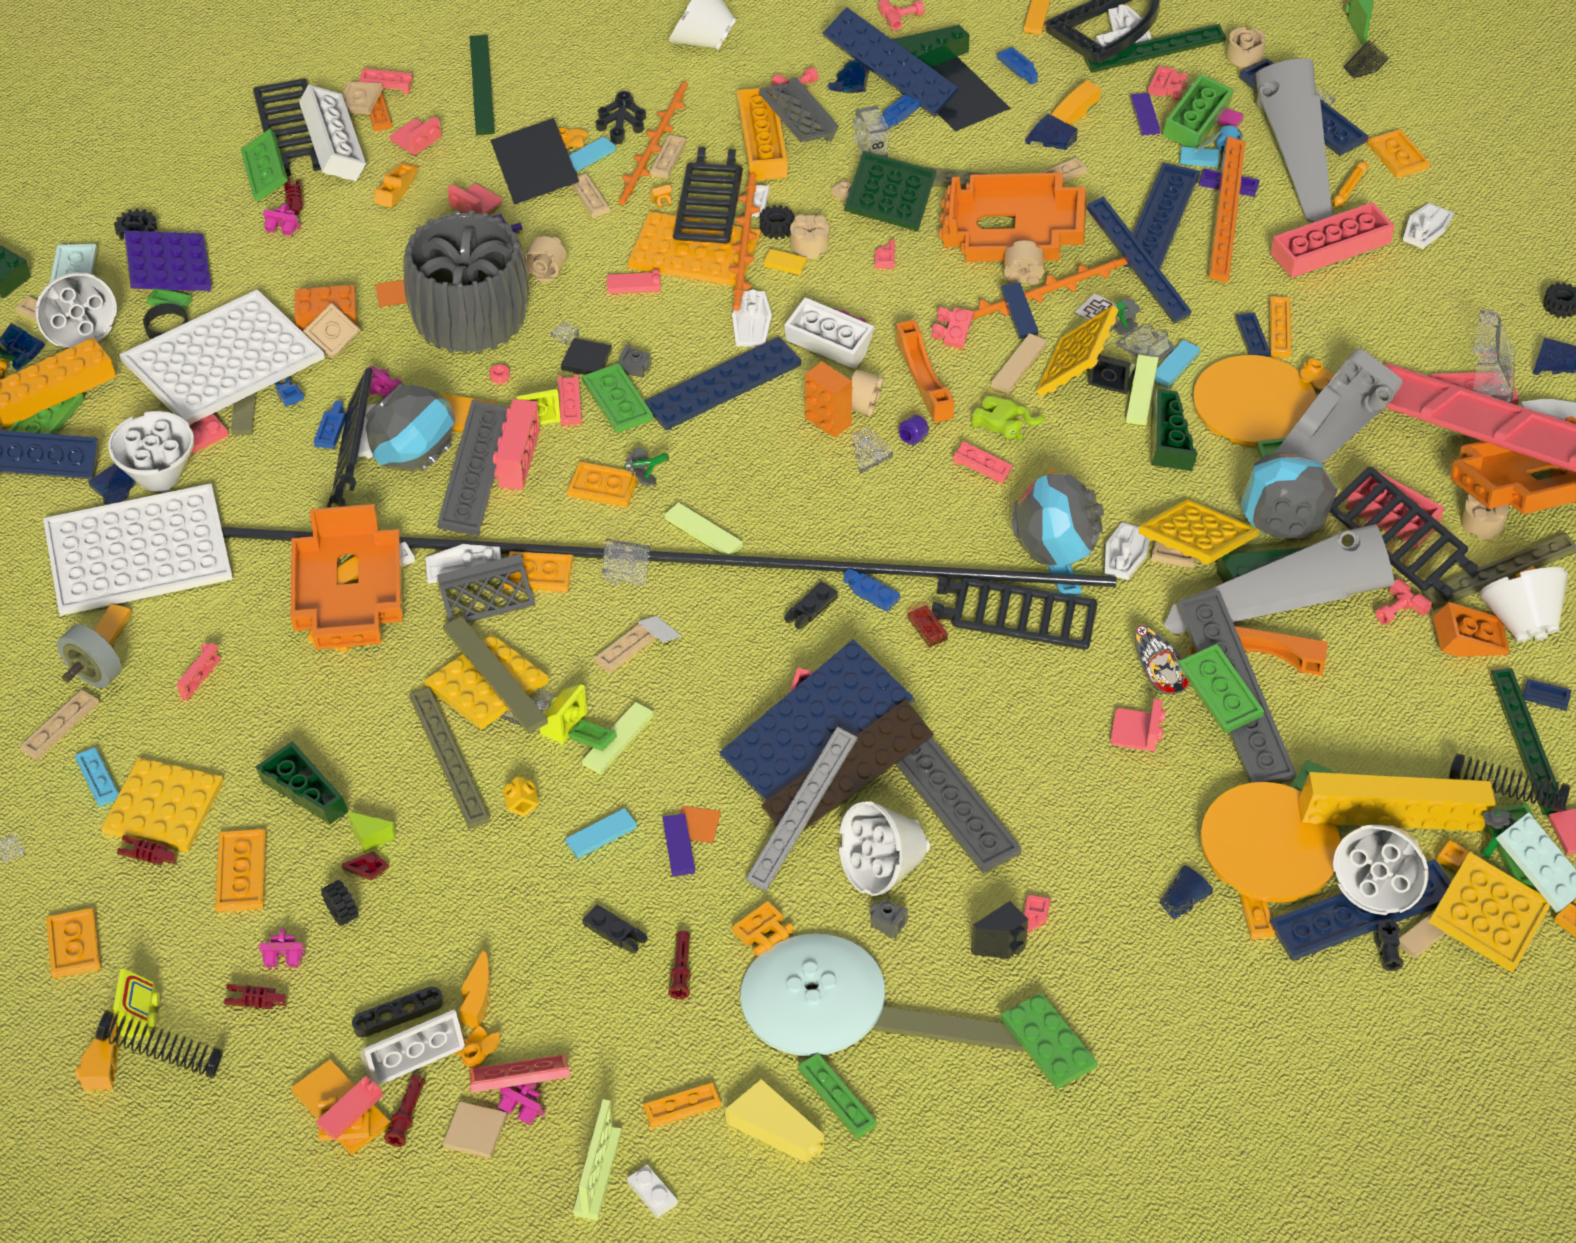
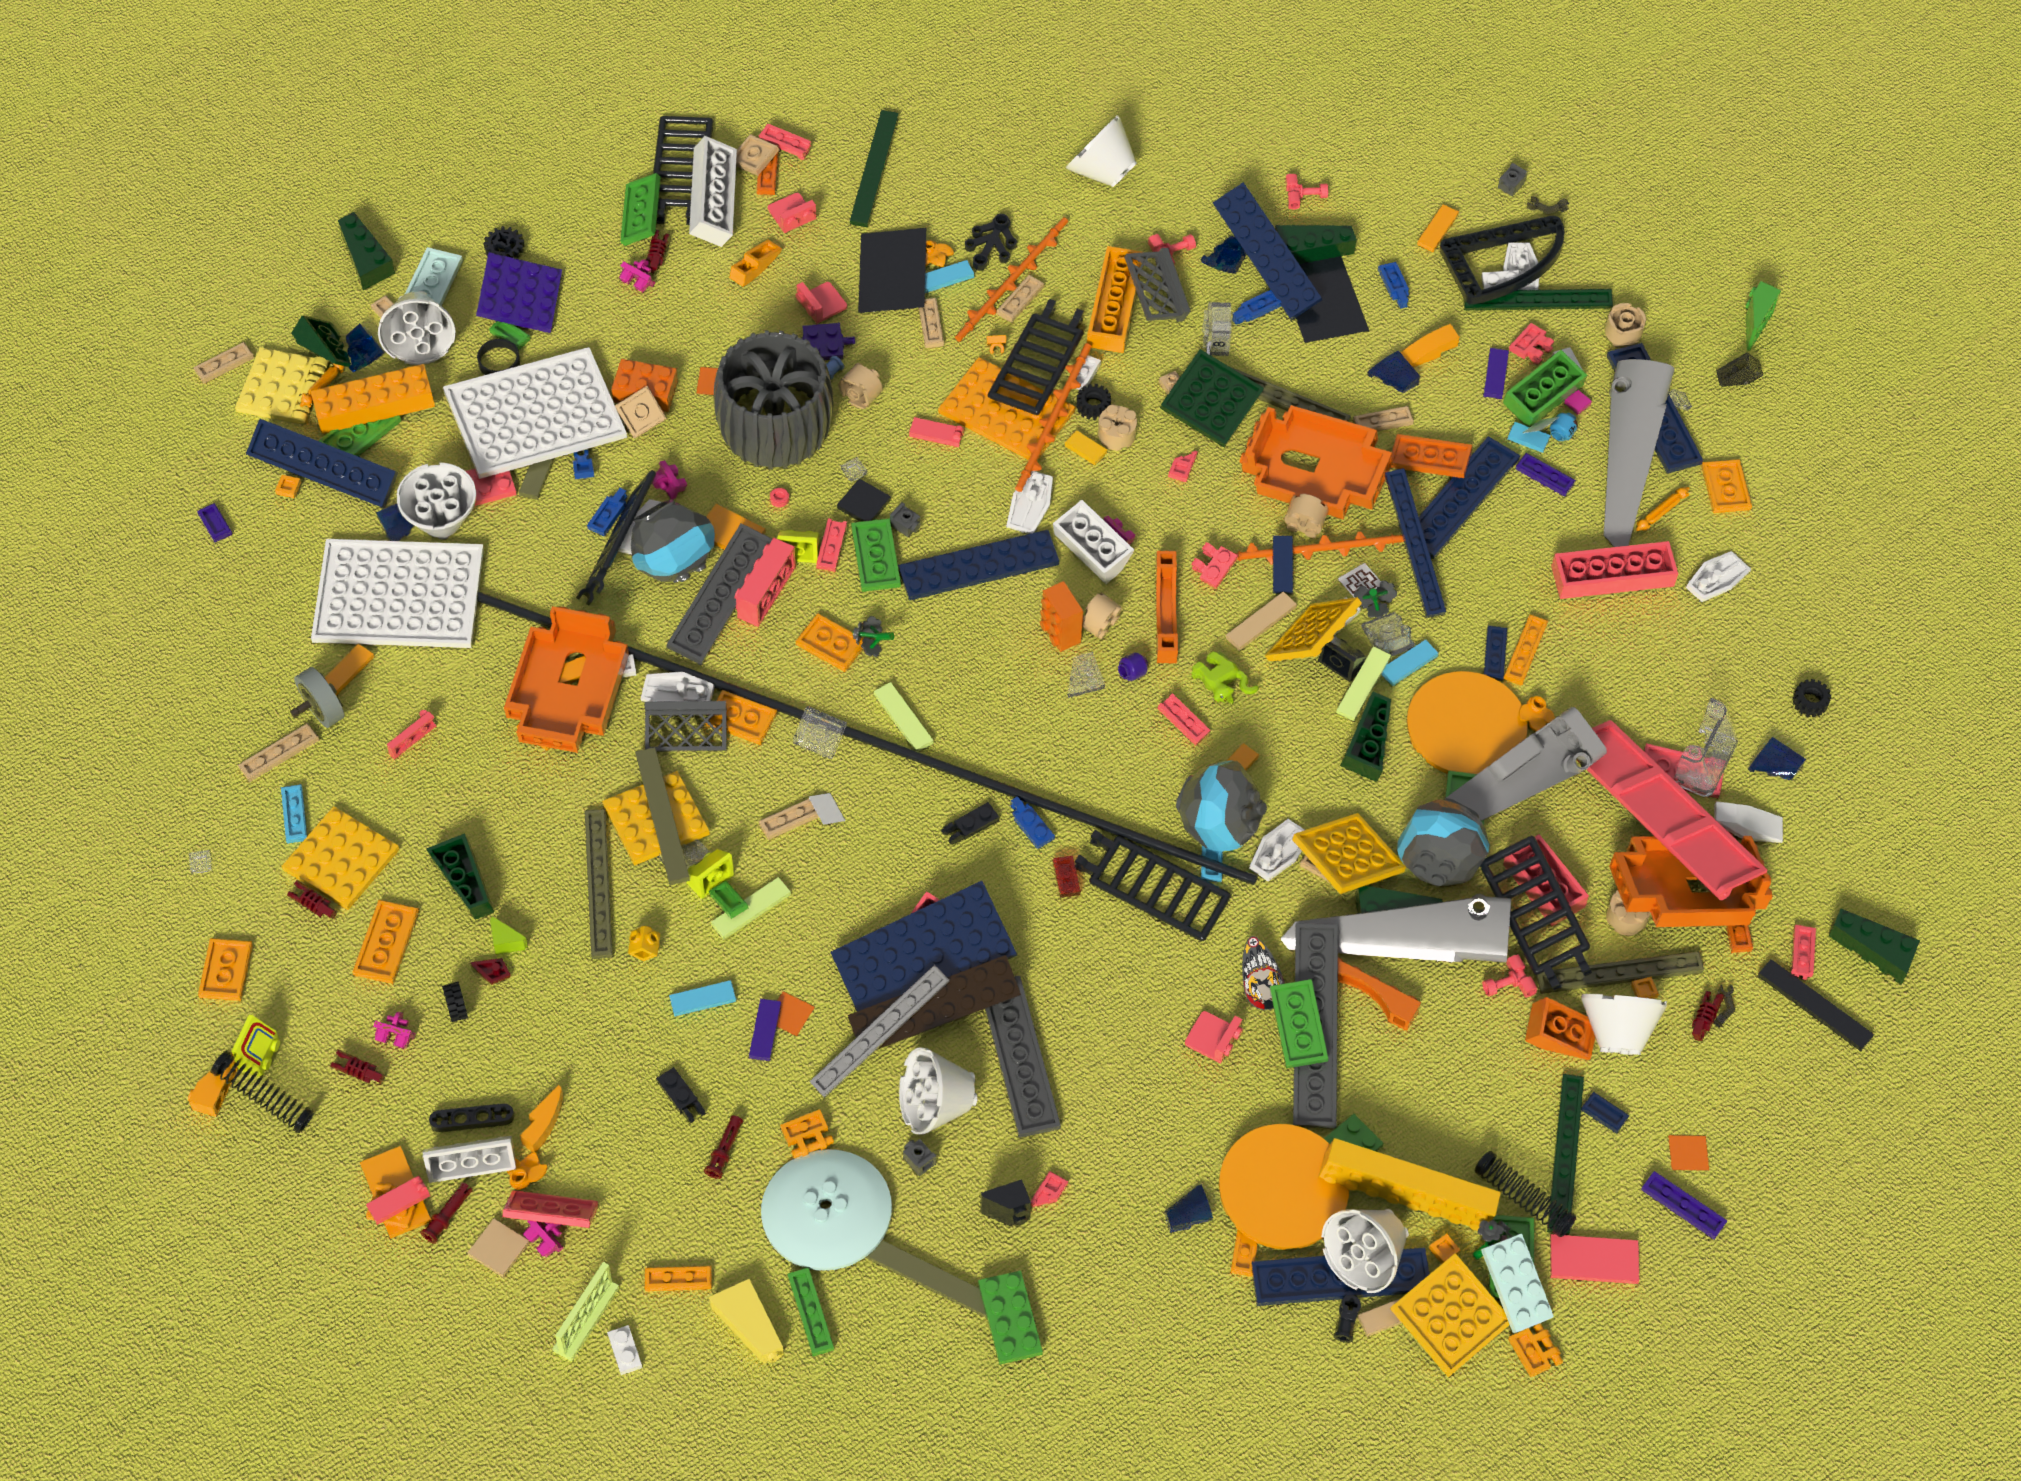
camera: 15 degrees right, 10 degrees up
orange plate [1208,137,1246,283] -> none
none -> orange plate [1391,434,1473,478]

